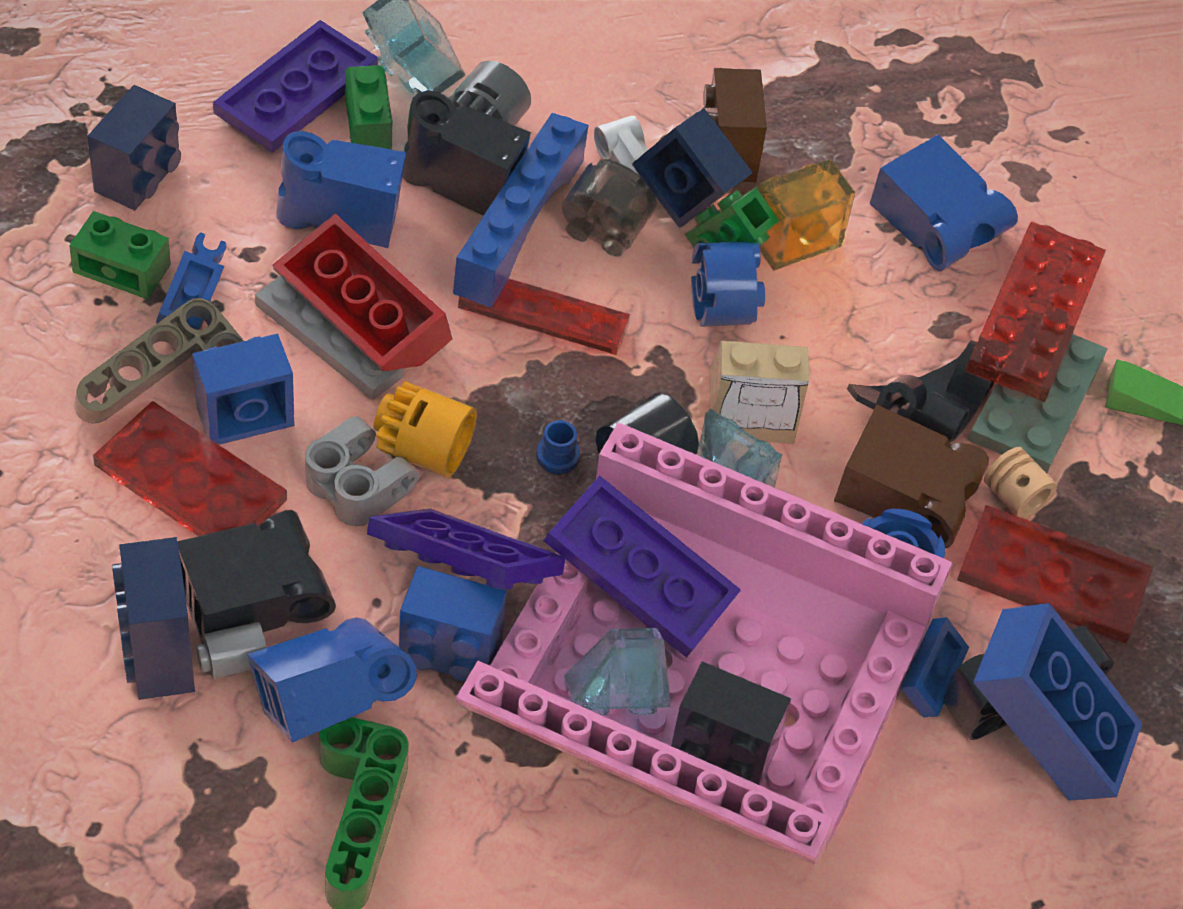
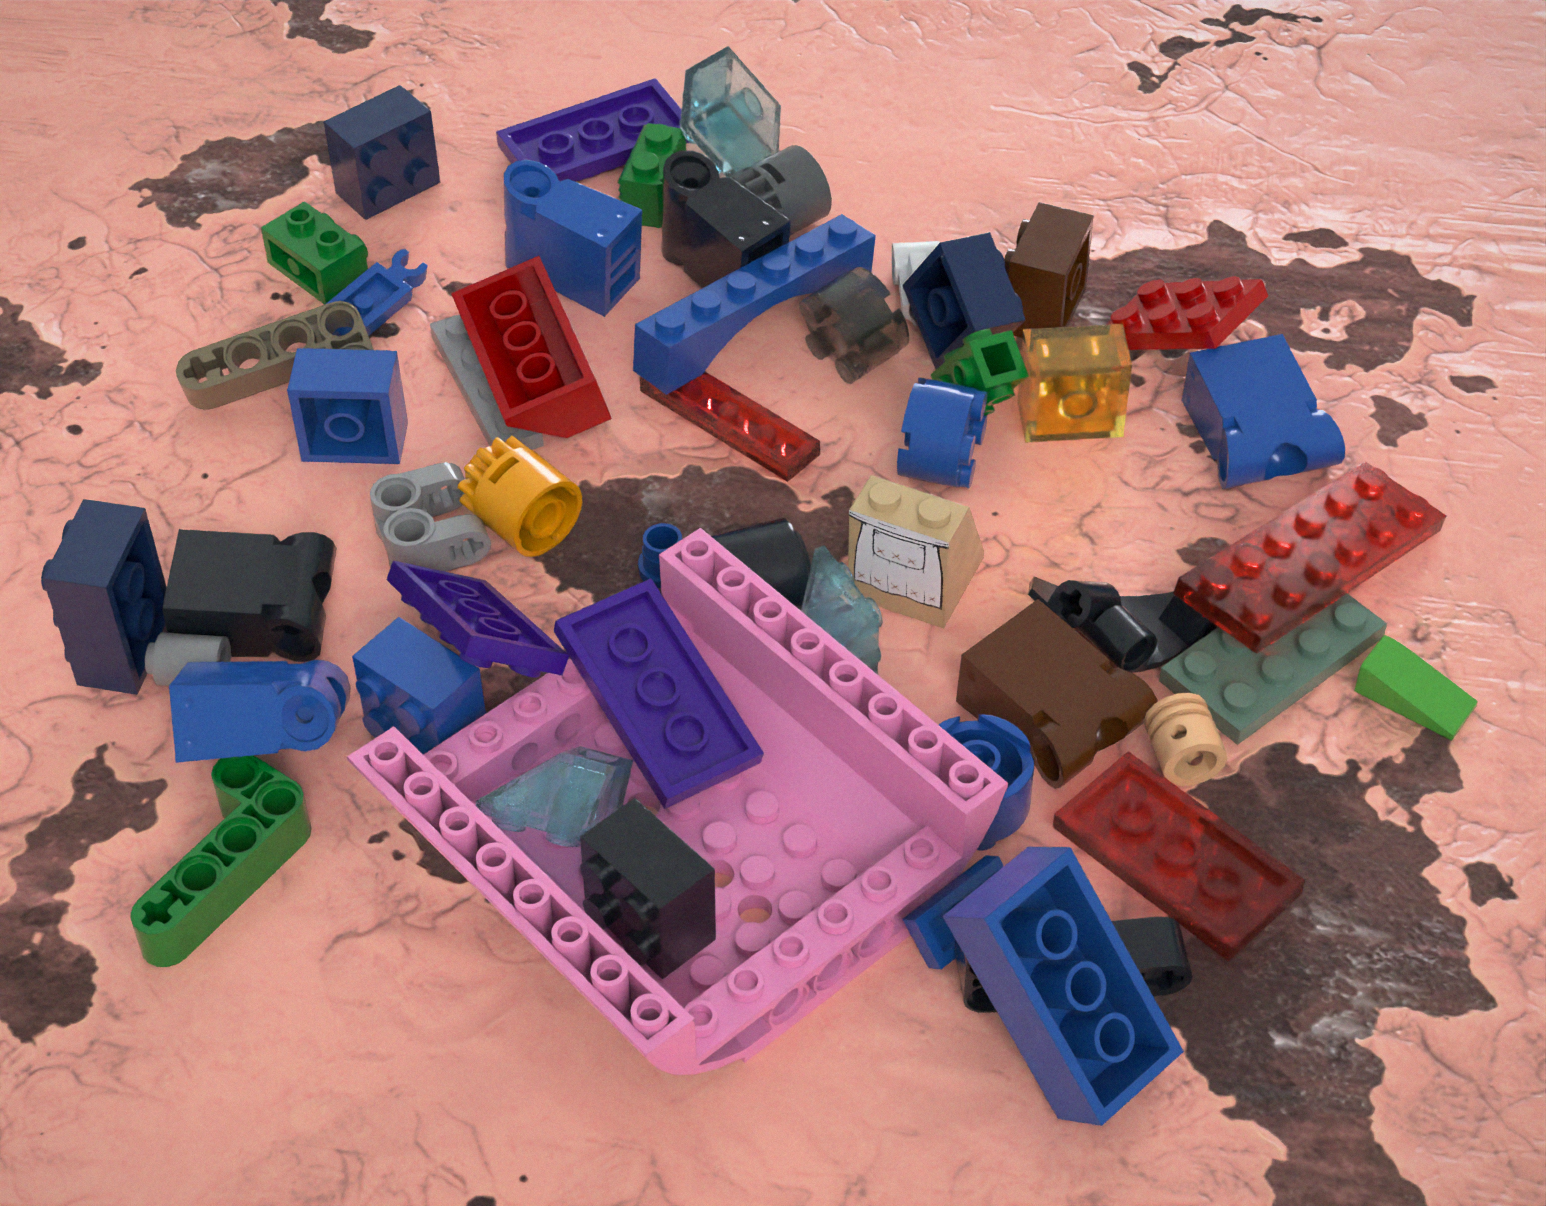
camera: 30 degrees right, 5 degrees down
clear red plate [93,401,287,536] -> none
none -> red plate [1096,277,1268,350]

